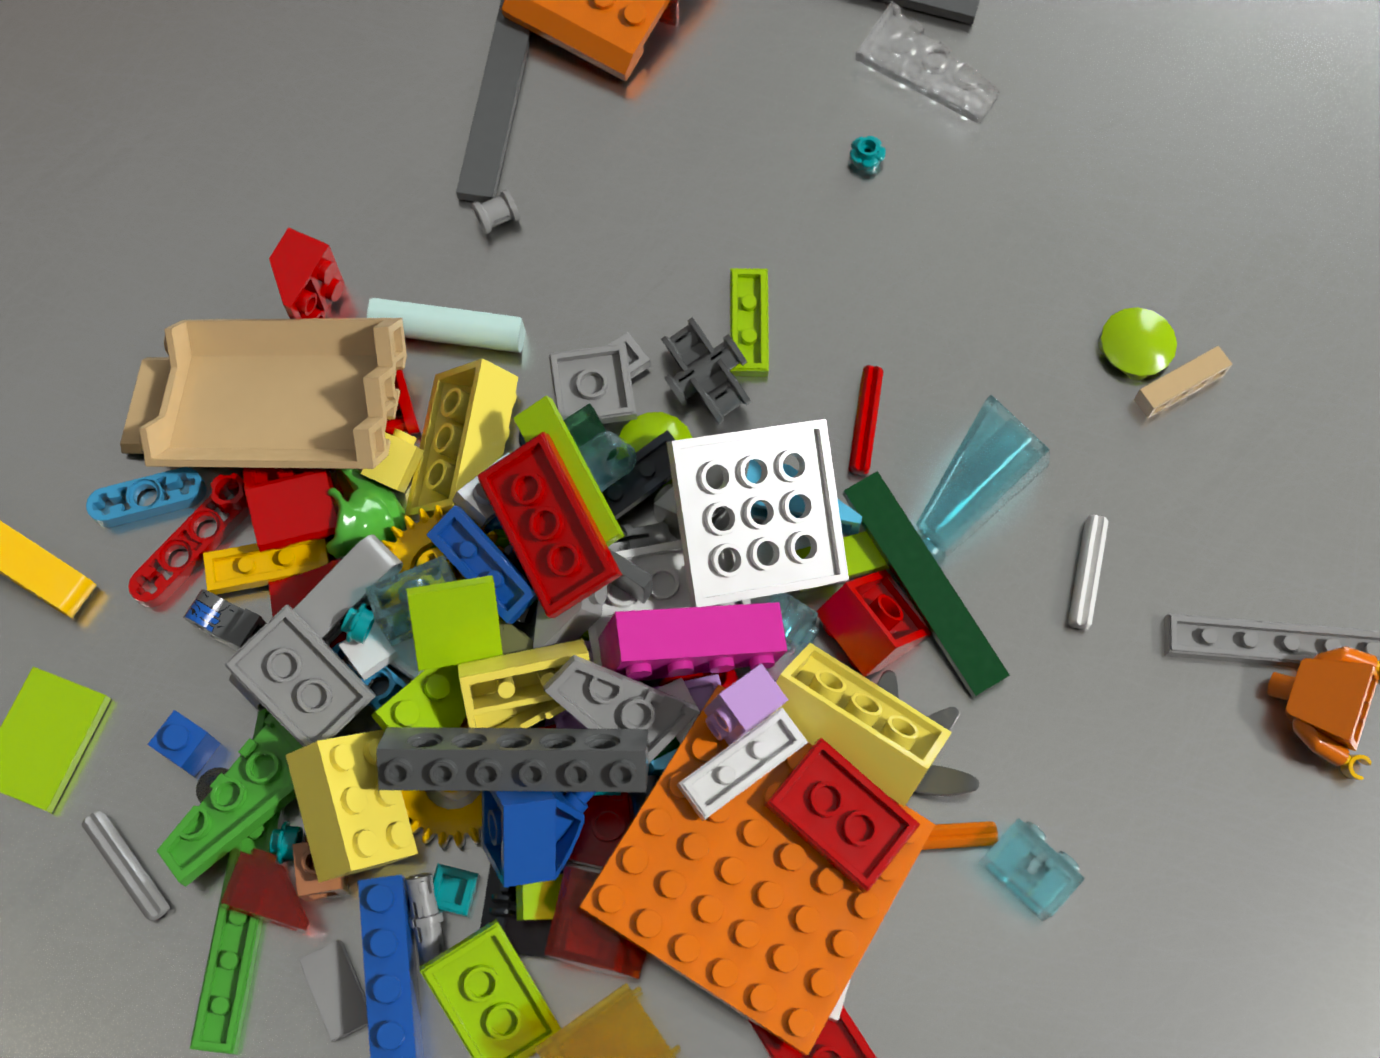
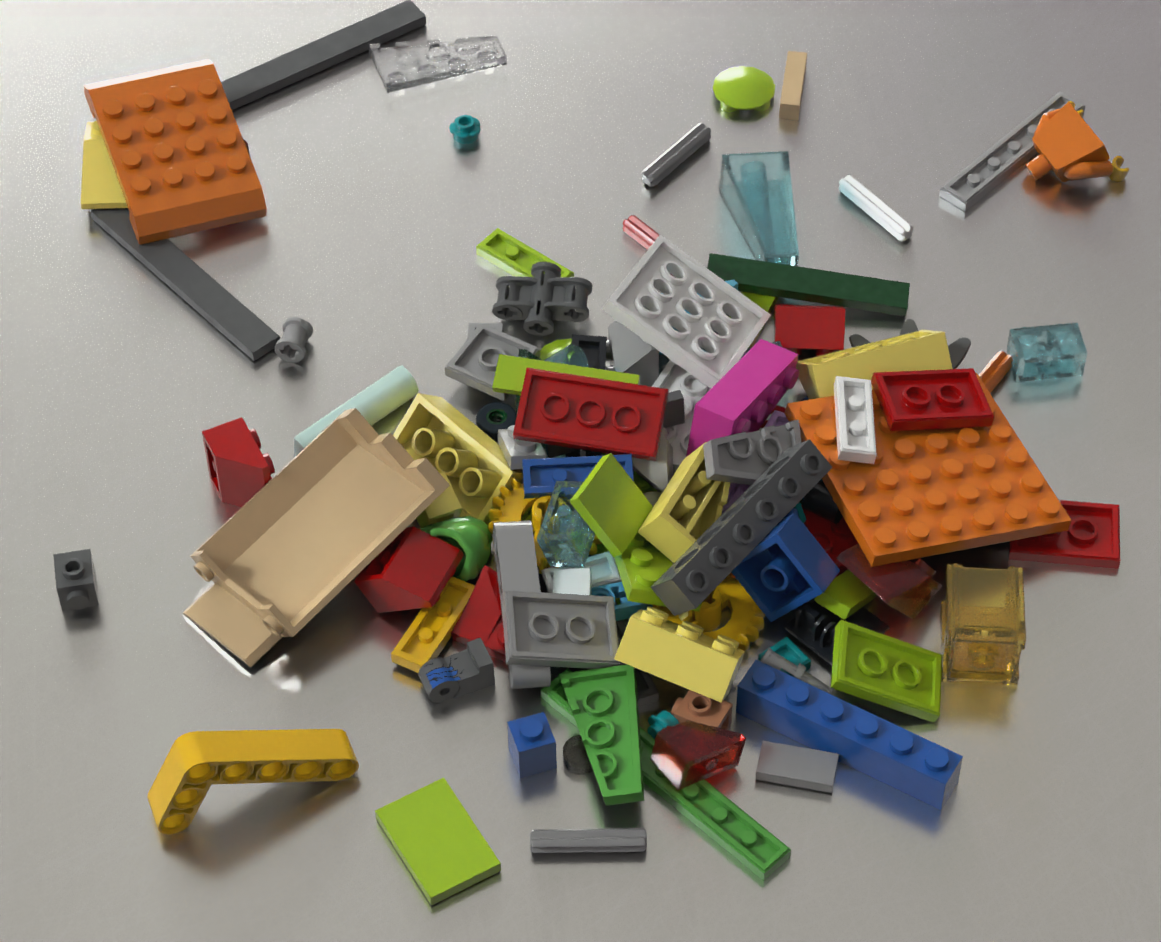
camera: 50 degrees left, 20 degrees down
dark azure beam [86,467,207,528] -> none
red beam [128,473,250,608] -> none
teal plate [341,604,377,644] -> none
lavender brick [703,663,788,746] -> none
none -> dark grey brick [53,549,99,611]
none -> light grey axle [641,123,711,187]

